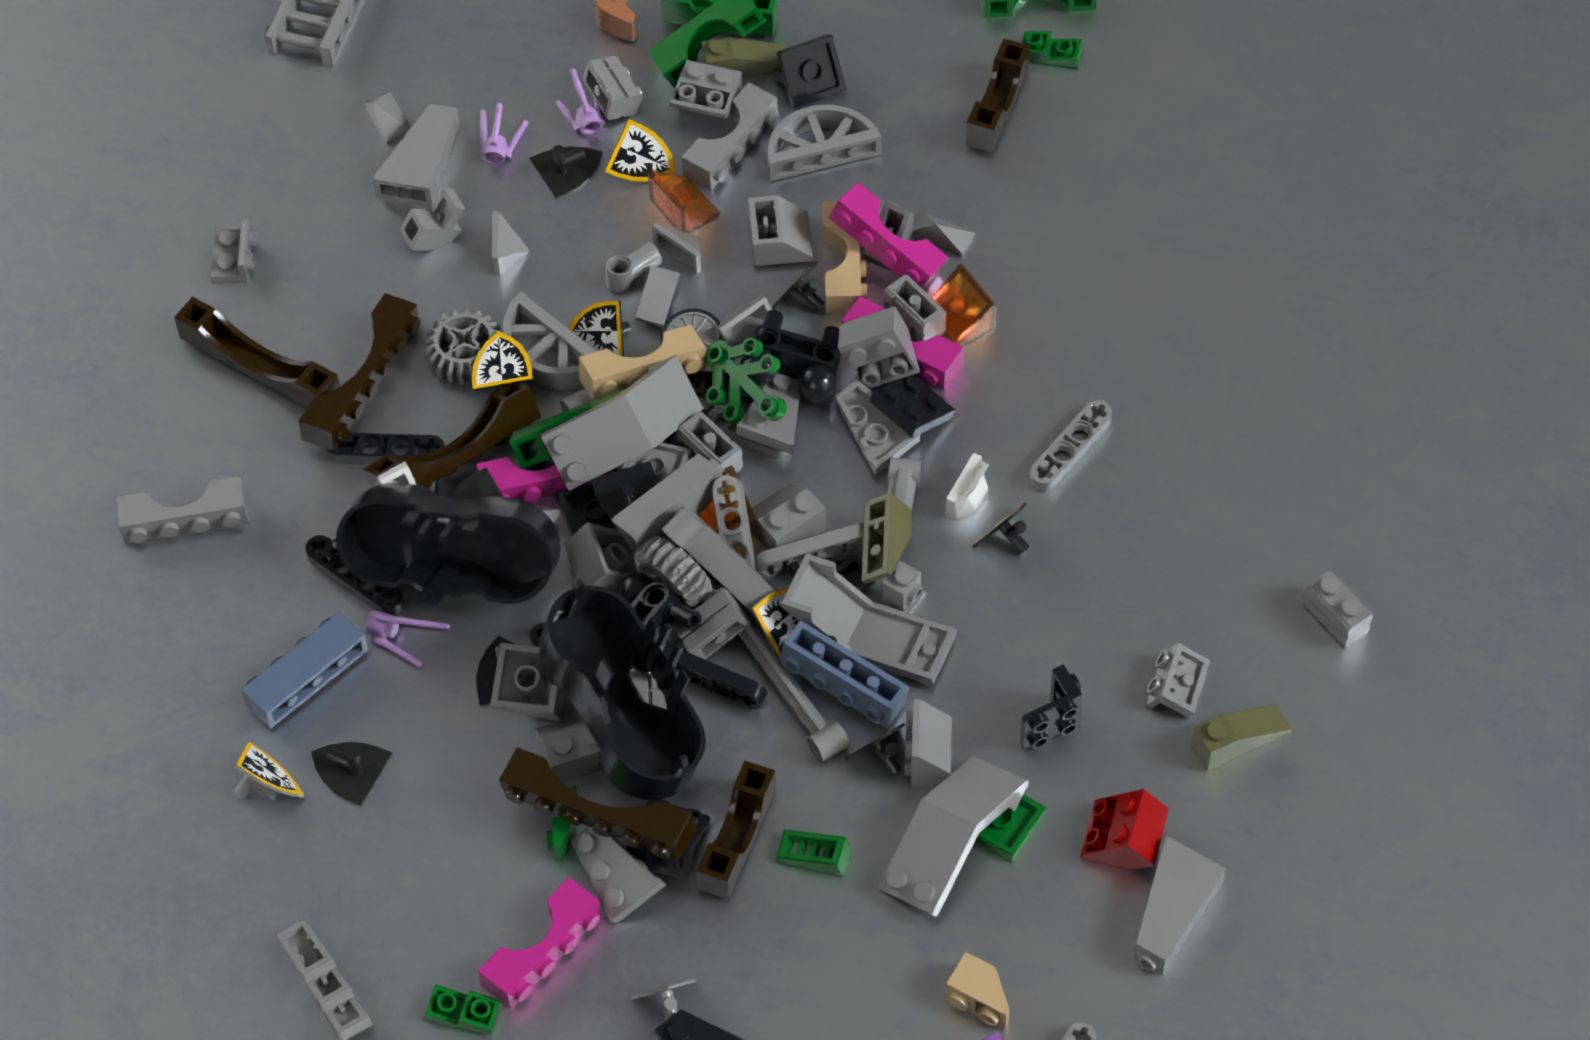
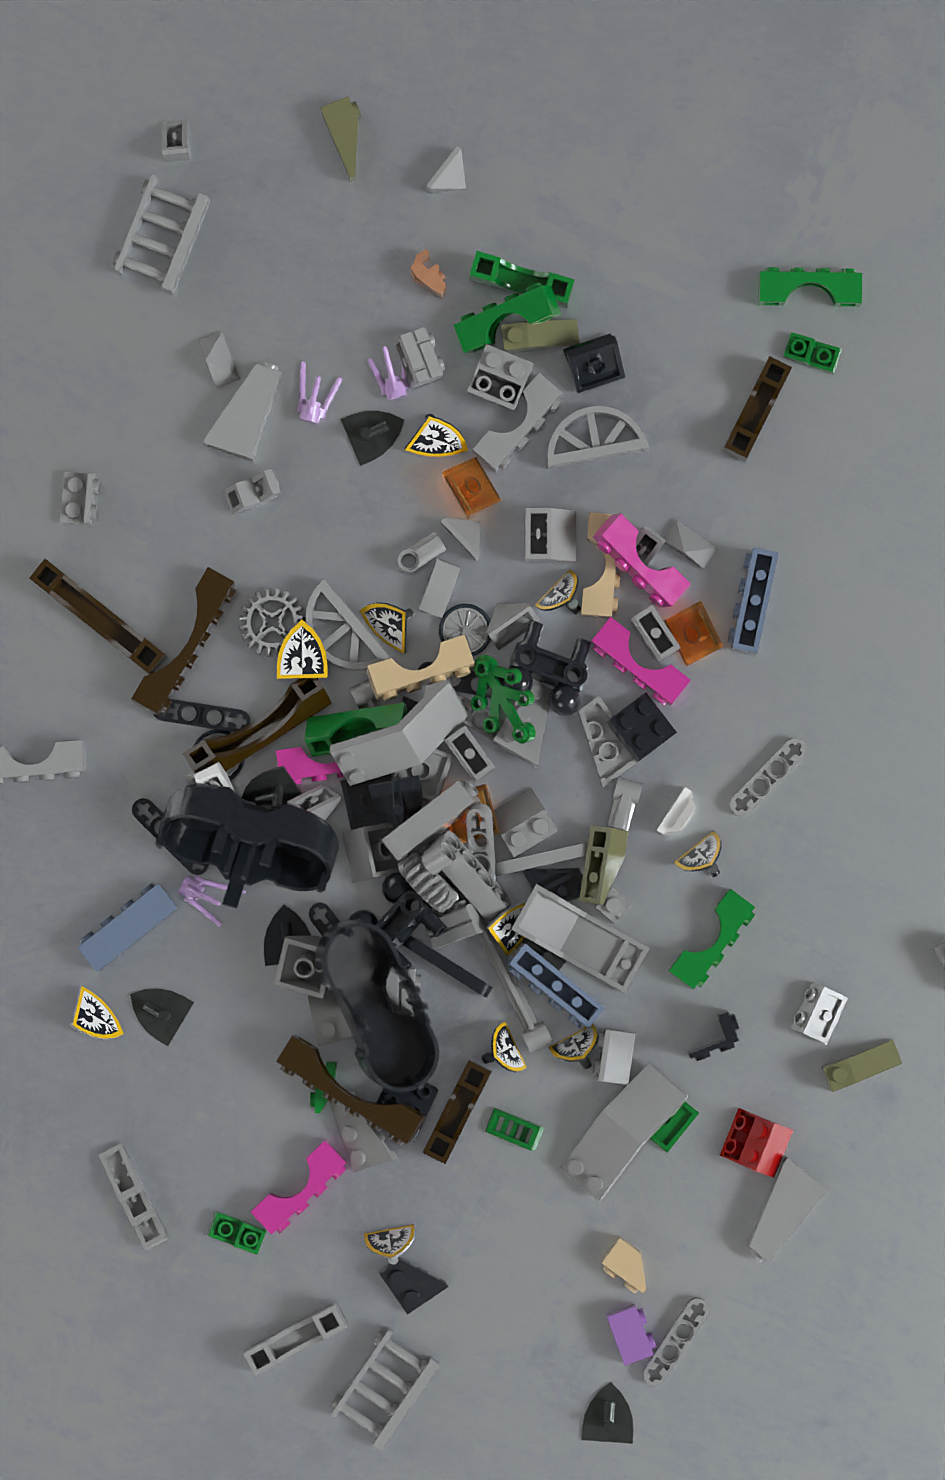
camera: 10 degrees right, 30 degrees up
light grey slope [492,211,530,276] -> none
light grey slope [838,306,919,389] -> none
none -> shield [481,1021,527,1073]
none -> green arch [668,889,755,989]
none -> sand blue brick [727,547,779,655]

